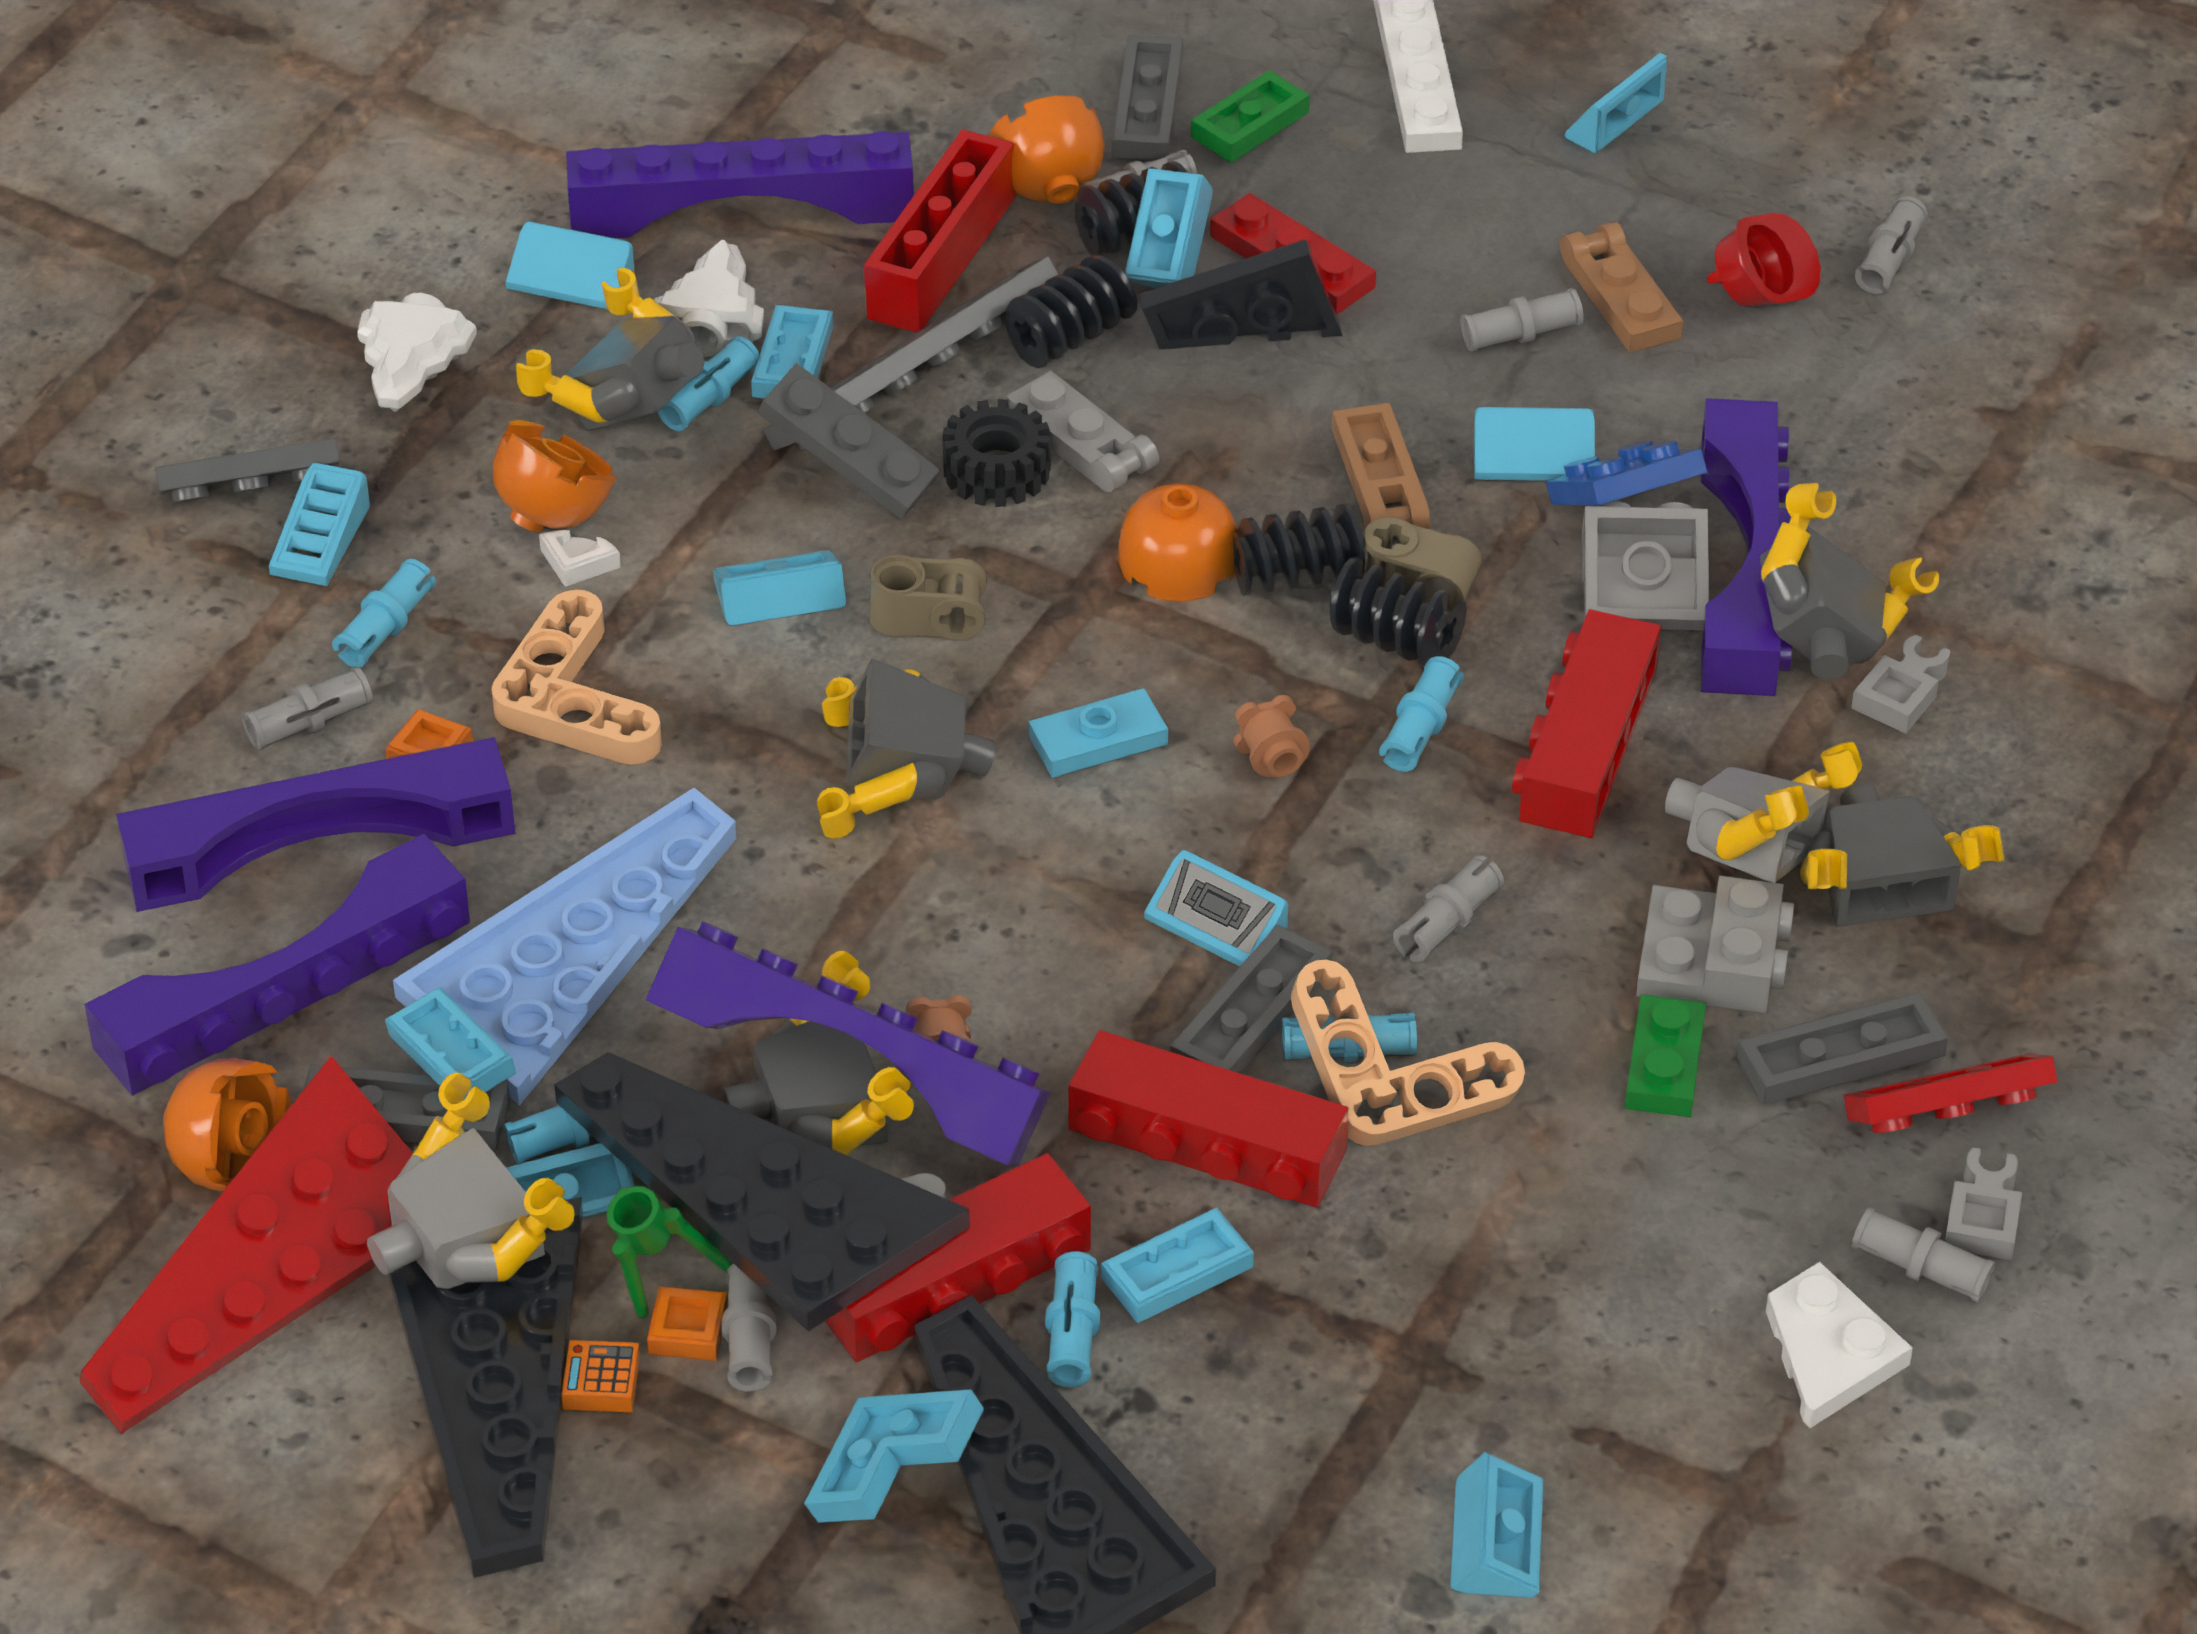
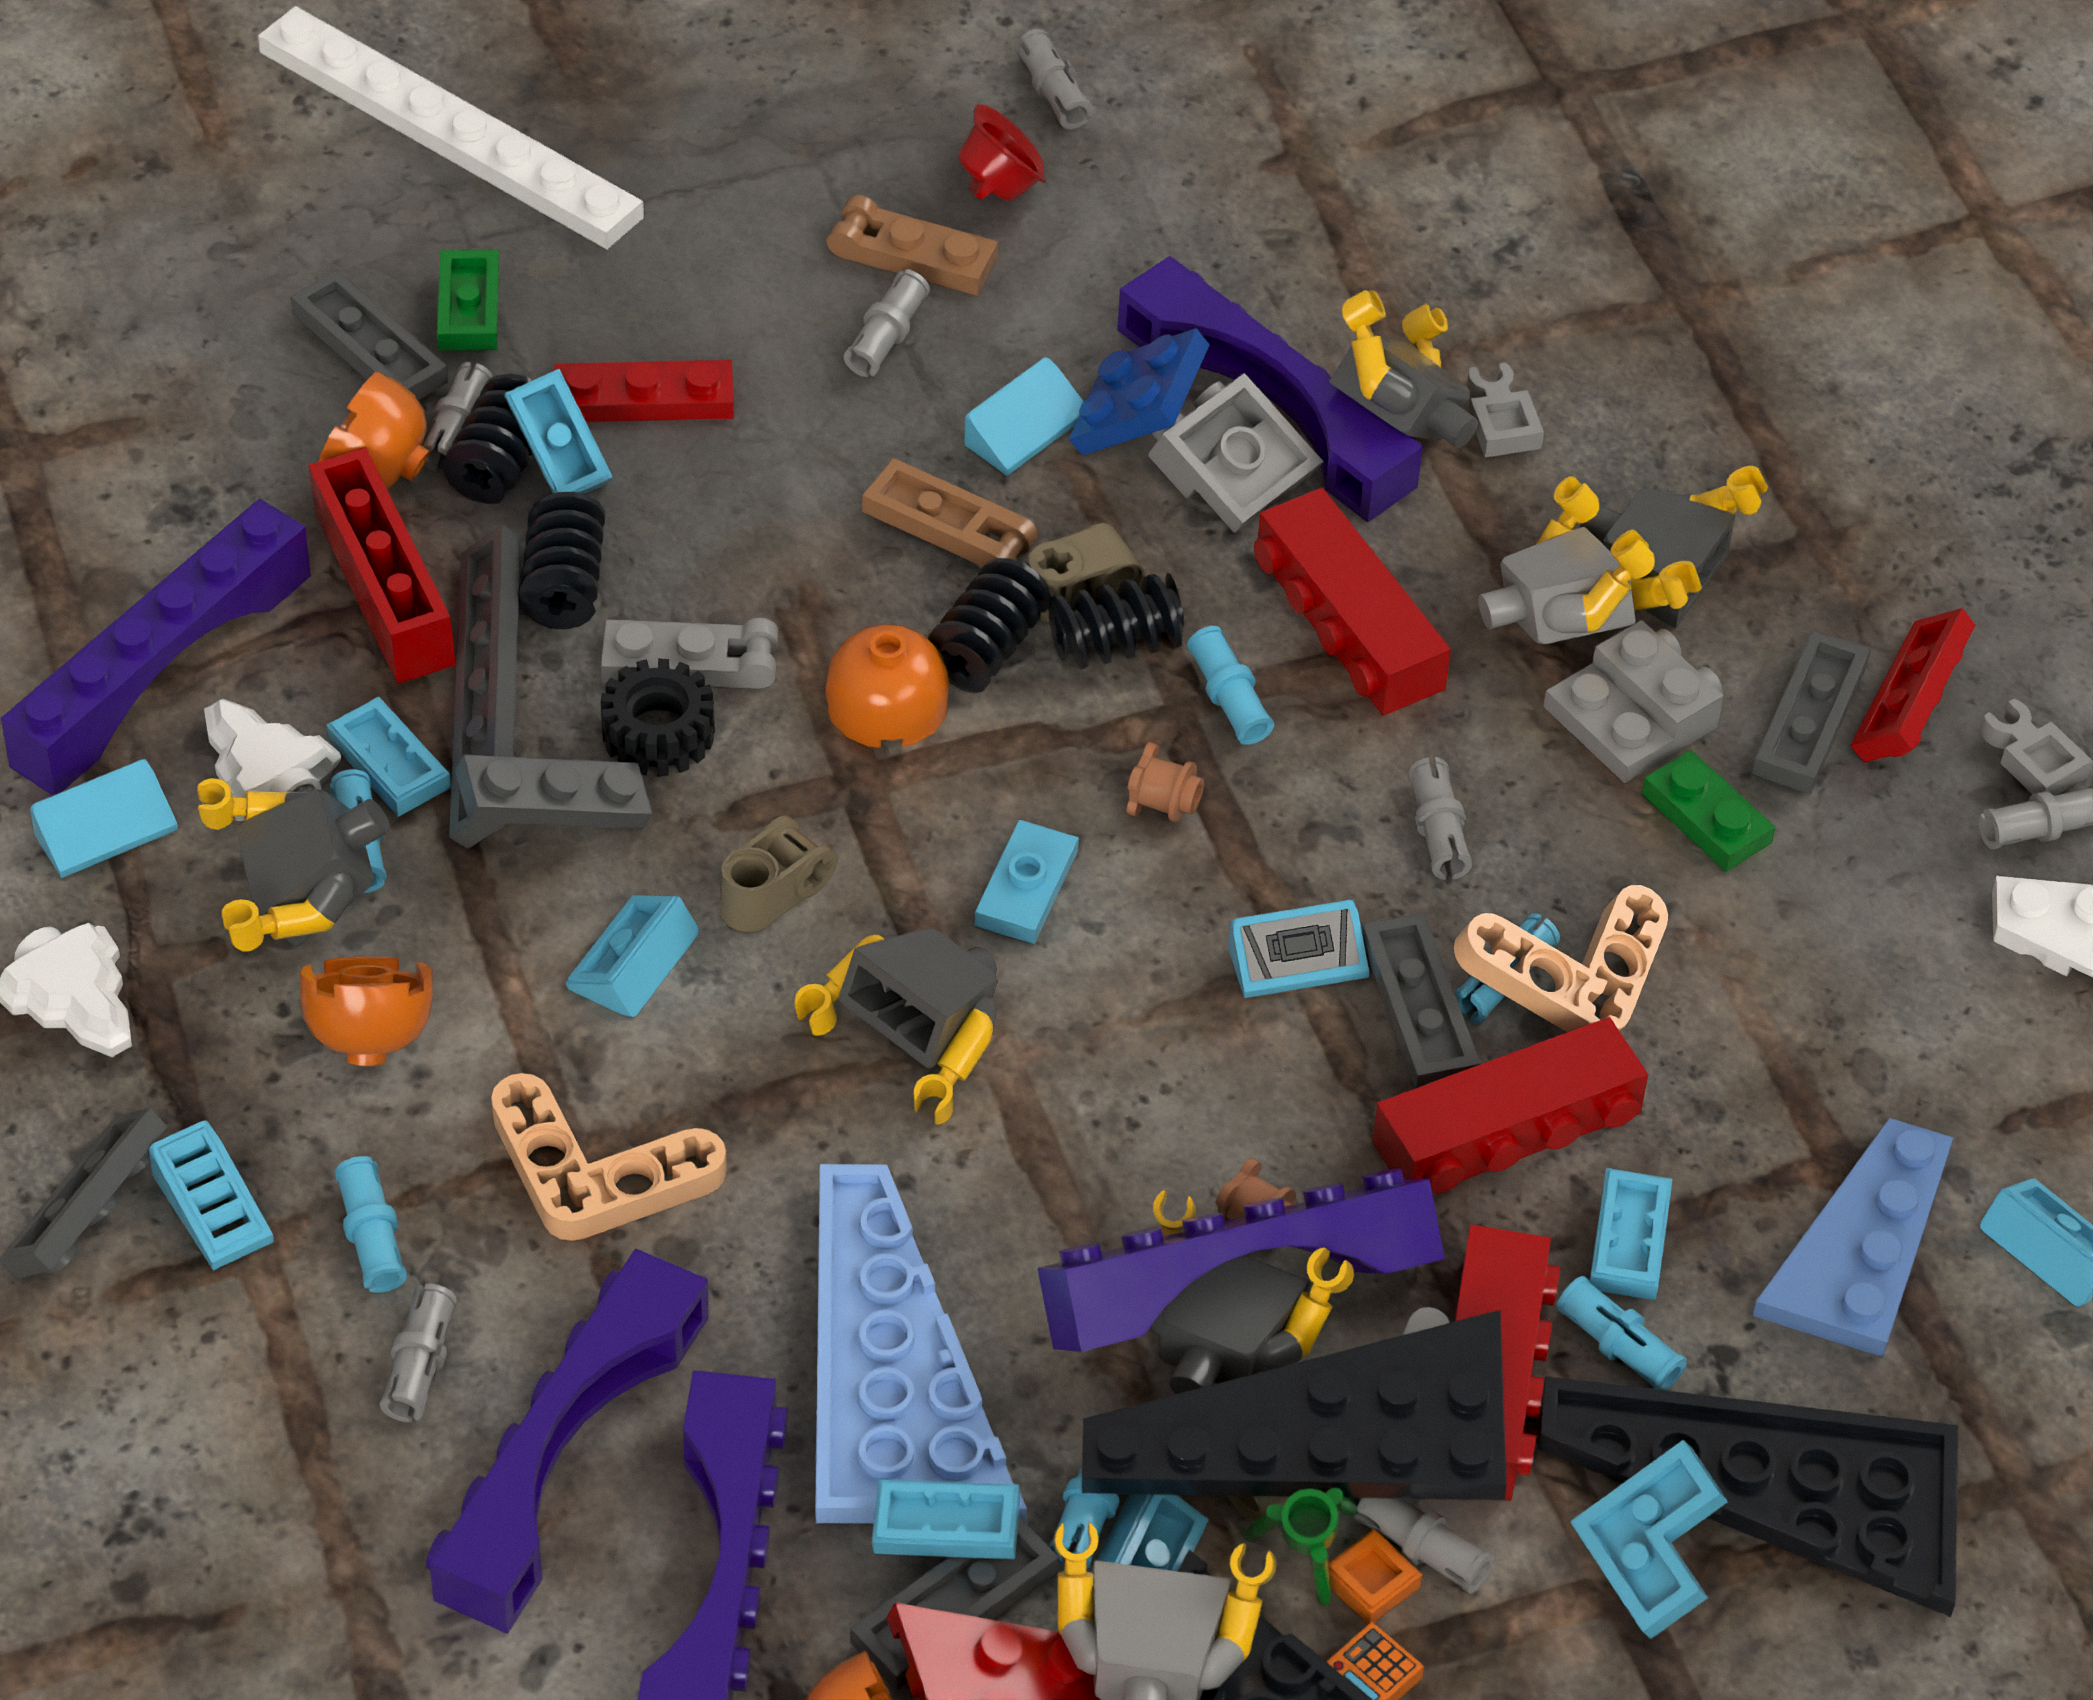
camera: 50 degrees left, 5 degrees up
orange tile [385,709,473,759] -> none
white tile [539,530,621,587] -> none
black wing [1139,239,1343,350] -> none
medium azure slope [1565,53,1667,153] -> none
none -> medium blue wing [1752,1118,1954,1357]

